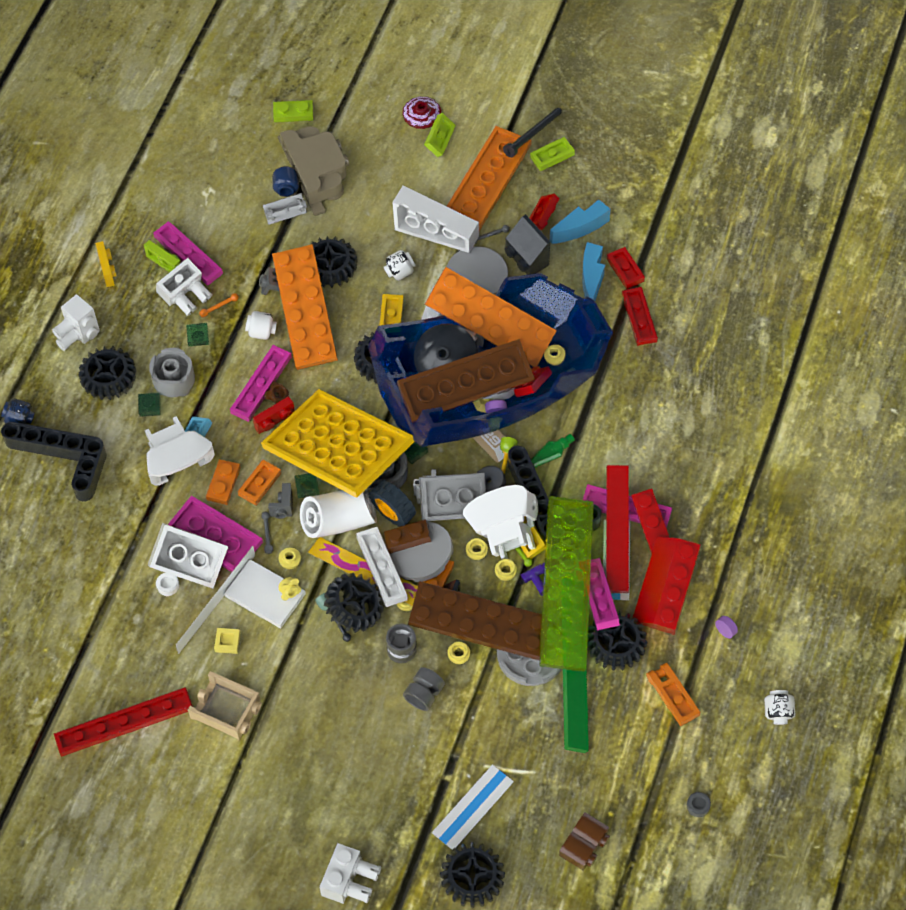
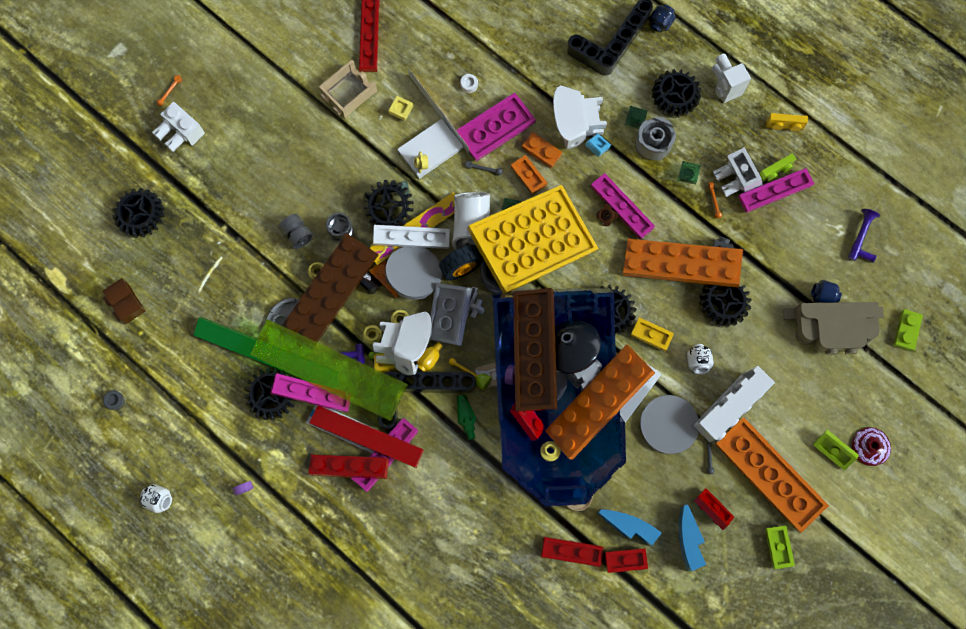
camera: 110 degrees right, 15 degrees up
white slope [148,523,228,588] -> none
white head [245,311,277,340] -> none
red plate [253,396,295,434] -> none
light grey hinge [263,193,307,225] -> none
dark grey bracket [268,483,293,519] -> none
light yellow plate [279,548,301,569] -> none
reddish brown plate [384,519,432,554] -> none
white sticker [432,764,514,850] -> none
dark grey piece [477,466,506,493] -> none
black bar [503,108,562,158] -> none
slope [504,214,551,277] -> none
red slope [632,537,701,635] -> none
orange plate [646,663,701,727] -> none
none -> dark purple piece [848,209,880,263]

